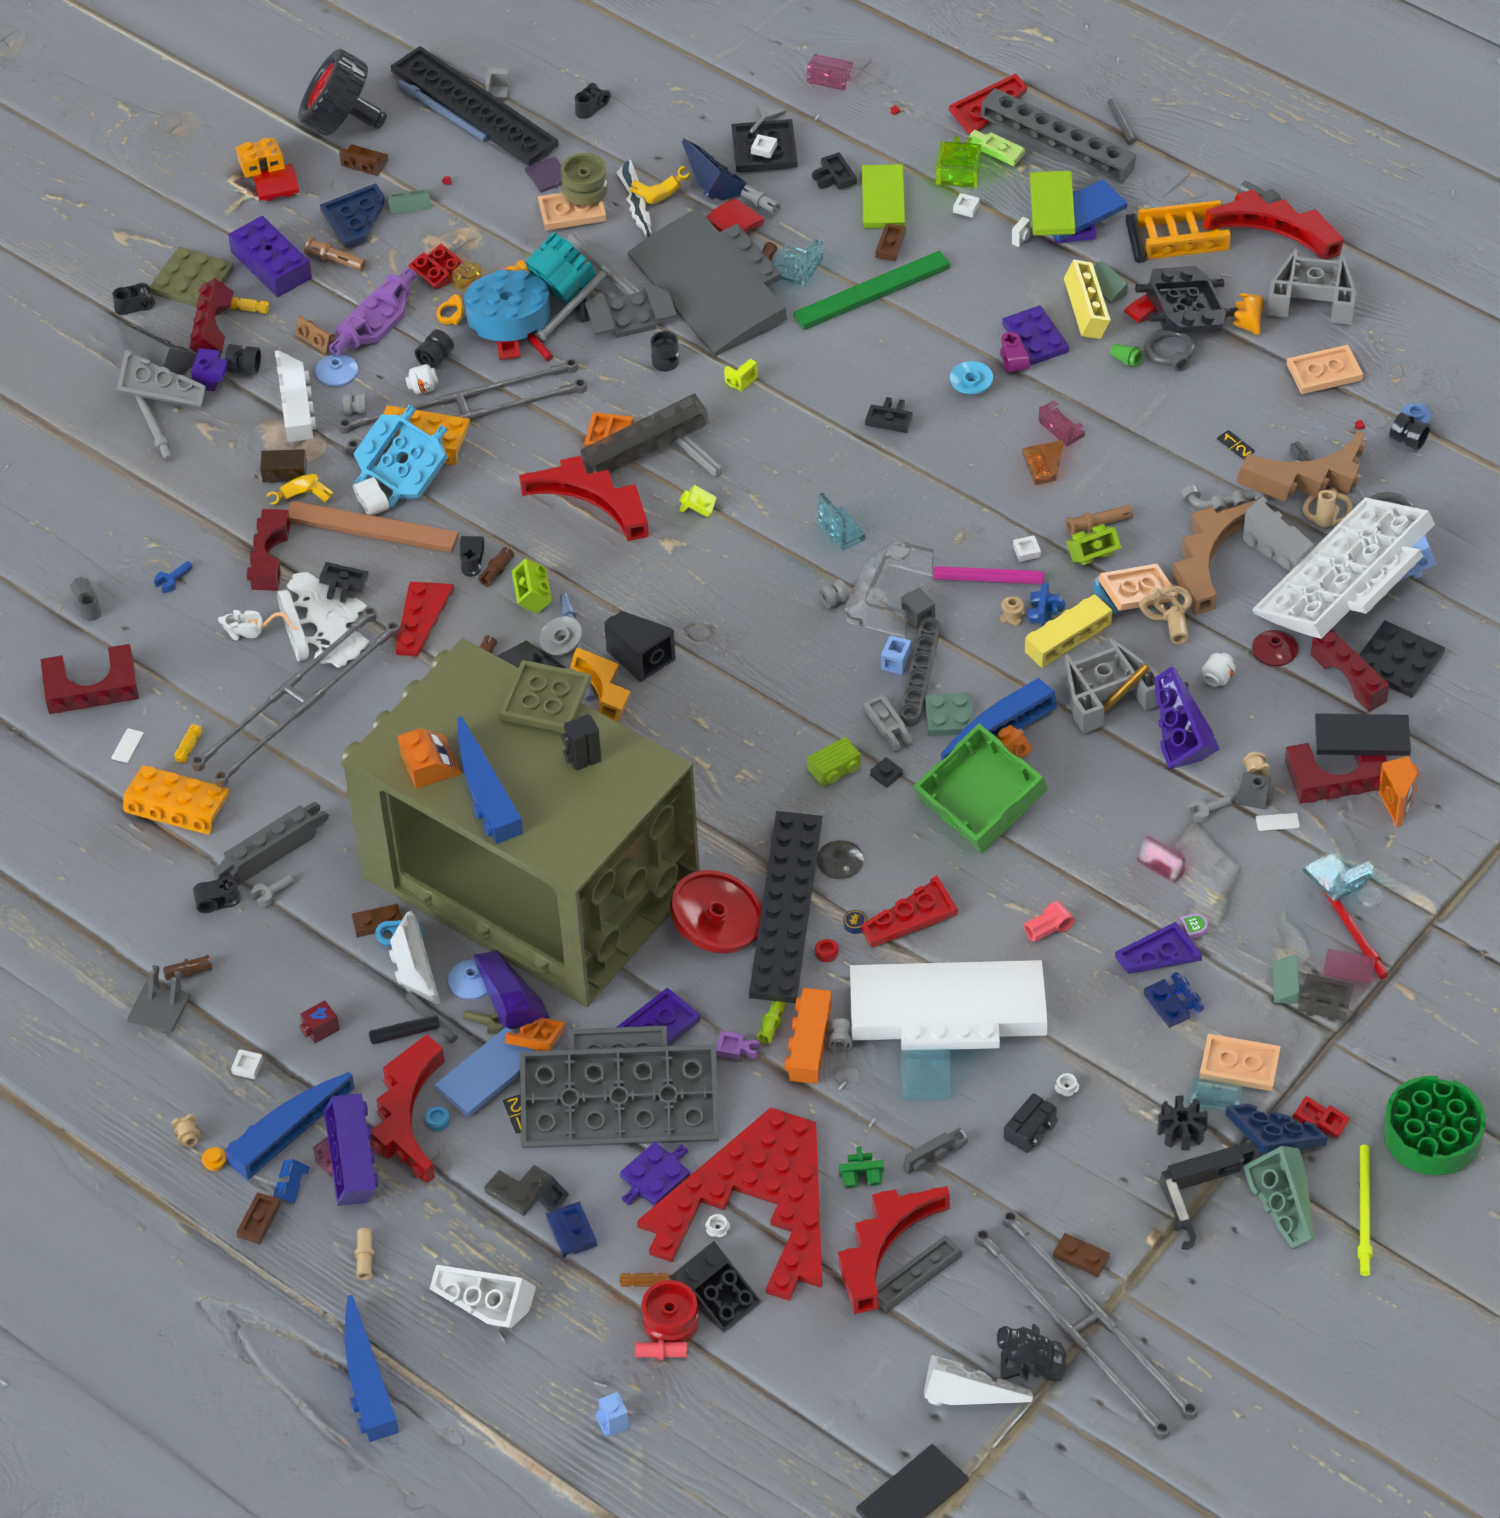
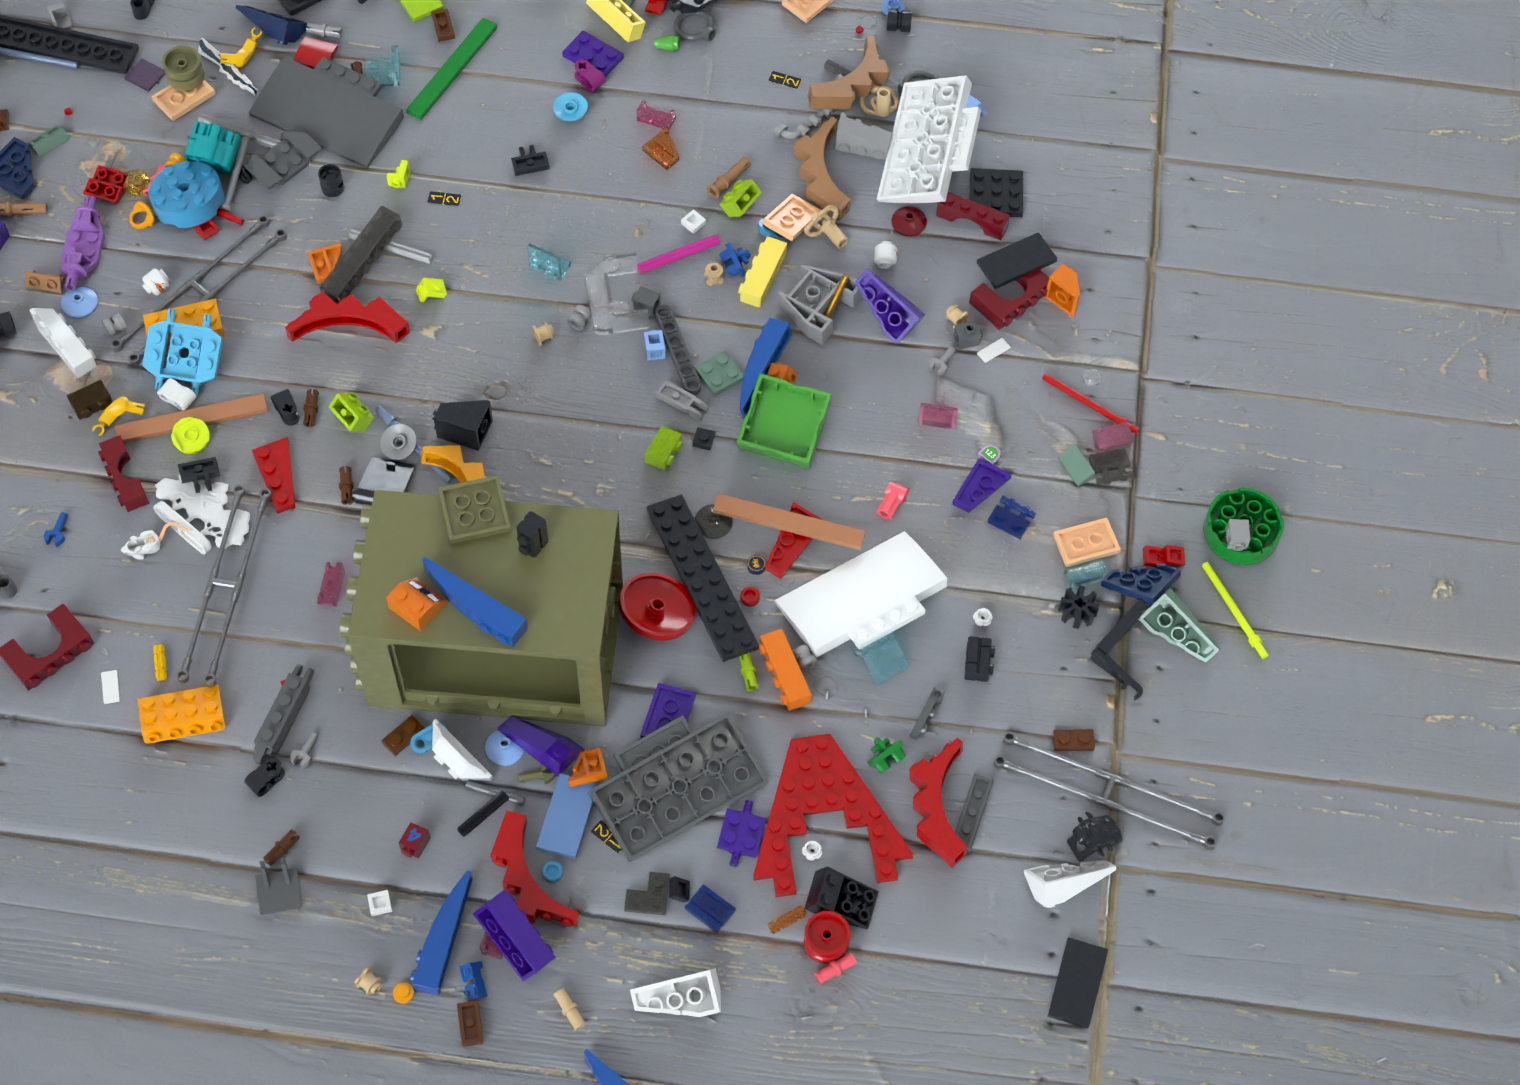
camera: 35 degrees left, 10 degrees up
black wheel [414,329,454,369] -> none
light blue brick [595,1392,629,1438] -> none
medium lavender plate [716,1031,760,1060] -> none
clear light blue bracket [1302,853,1375,901] -> none
none -> neon yellow tile [171,417,210,455]
none -> black sticker [428,191,461,206]
none -> tan brick [532,322,555,346]
none -> nougat tile [713,494,866,550]
none -> light grey brick [1226,519,1250,551]

